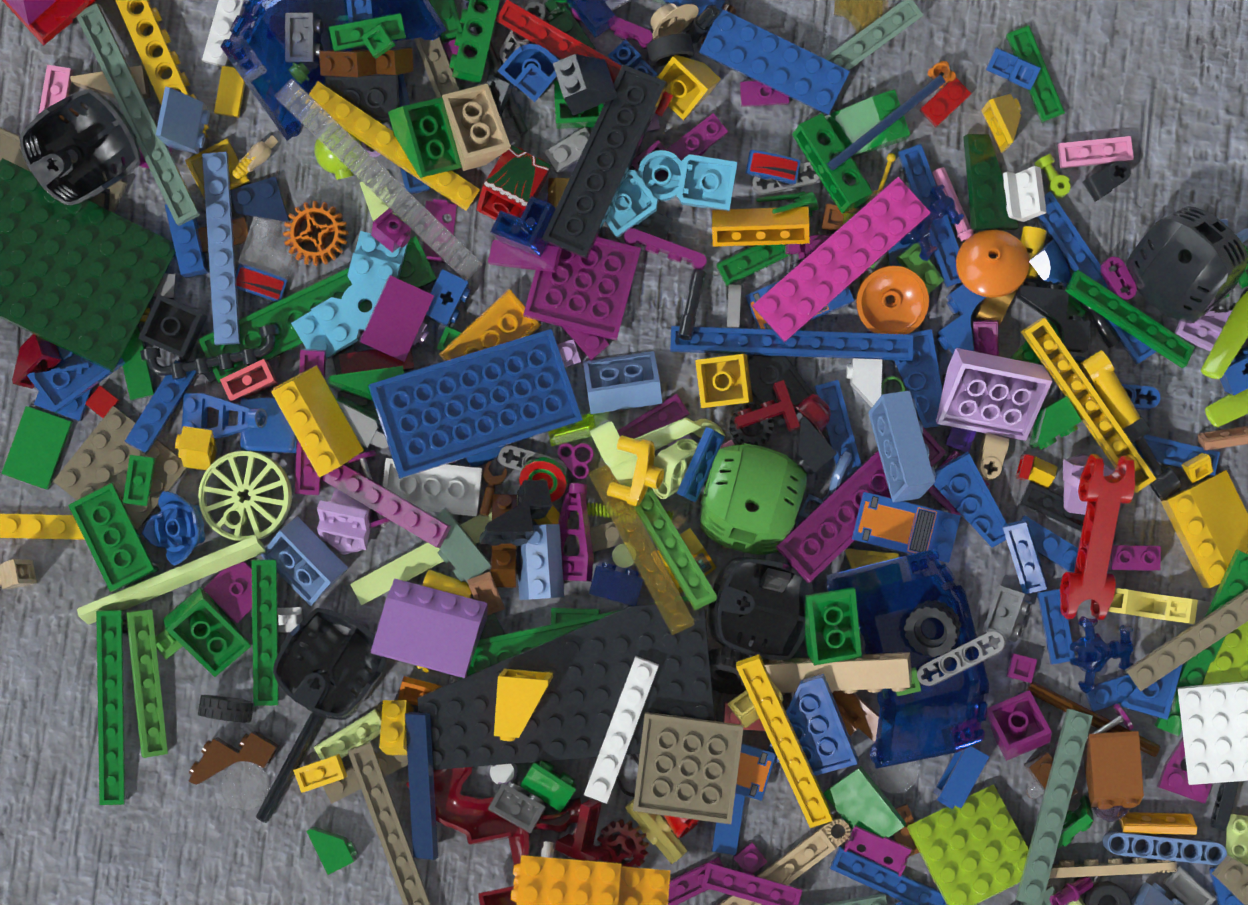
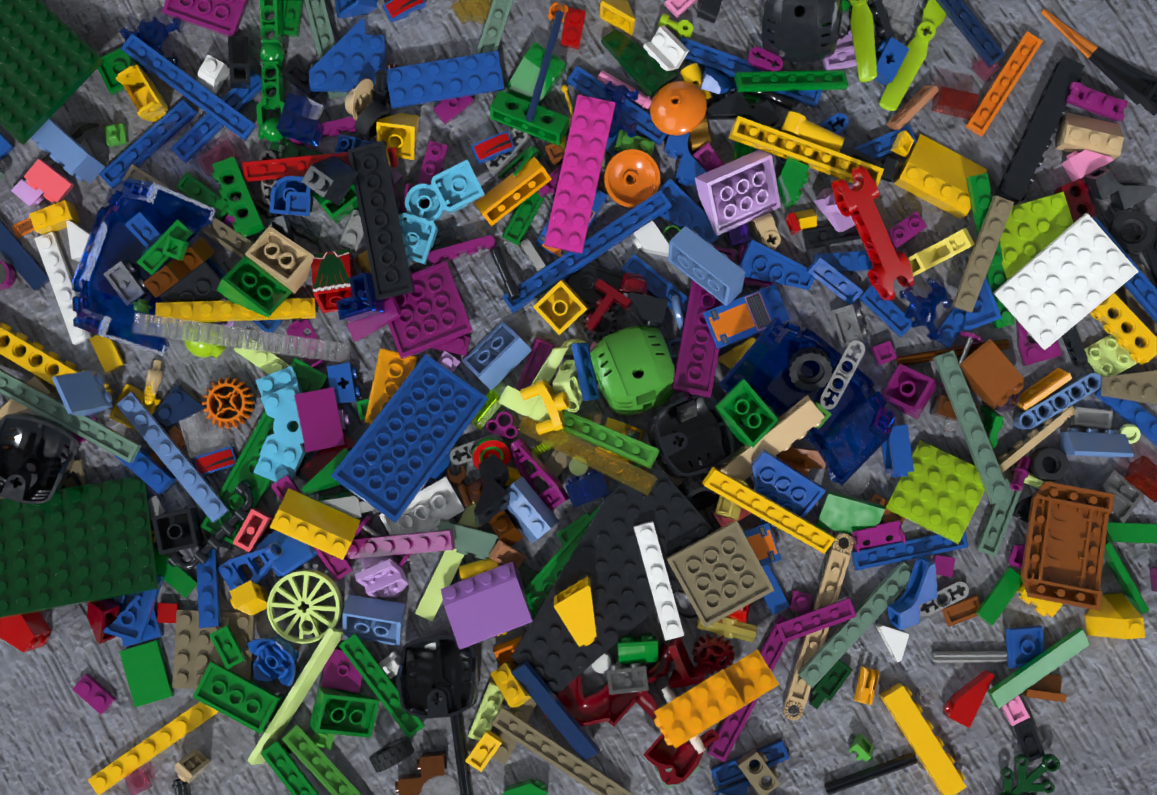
camera: 35 degrees left, 0 degrees up
magenta brick [371,208,411,253] -> none

